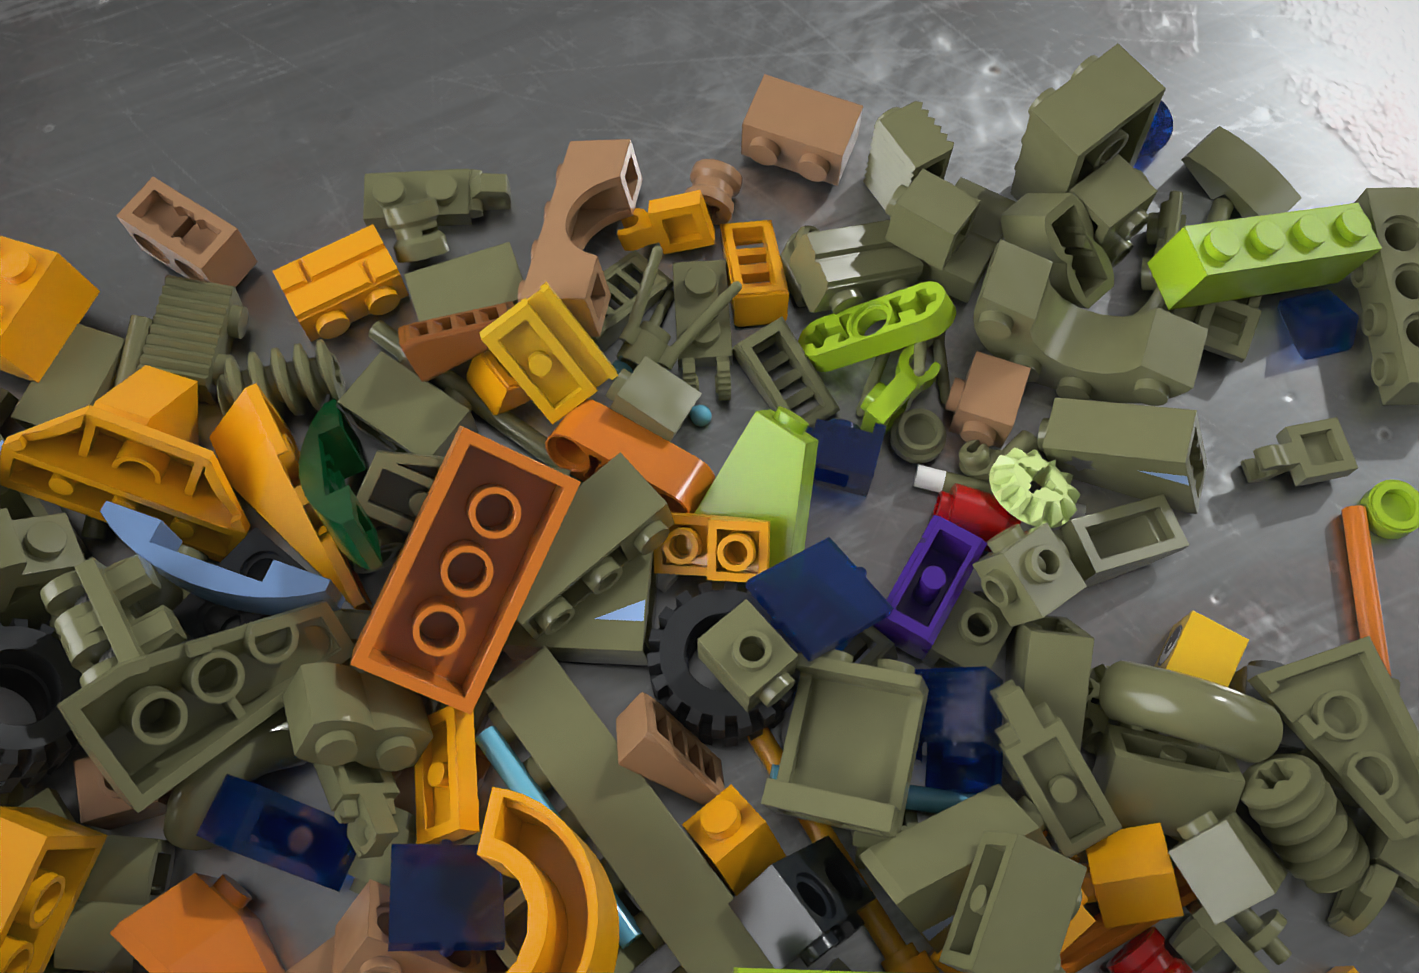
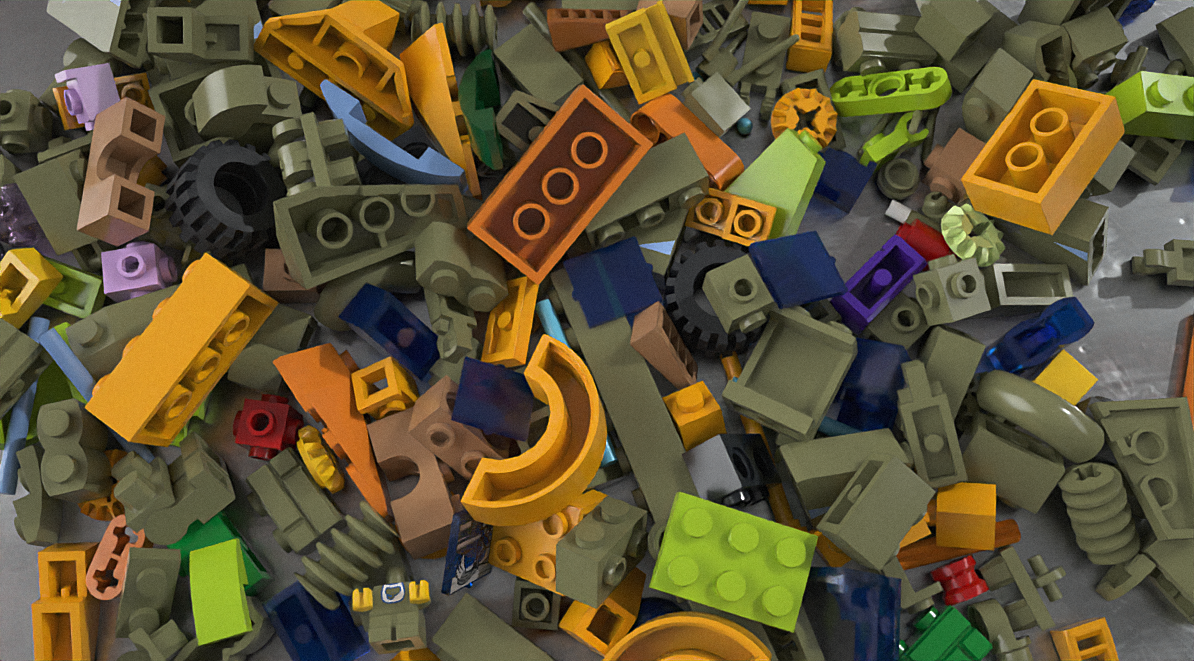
camera: 15 degrees right, 5 degrees up
slope [1168,810,1288,925] -> none
none -> light orange brick [351,356,419,421]
none -> clear blue piece [563,236,662,329]
none -> light orange gear [771,88,838,150]
none -> light orange brick [961,79,1125,235]
none -> clear blue brick [985,297,1095,376]

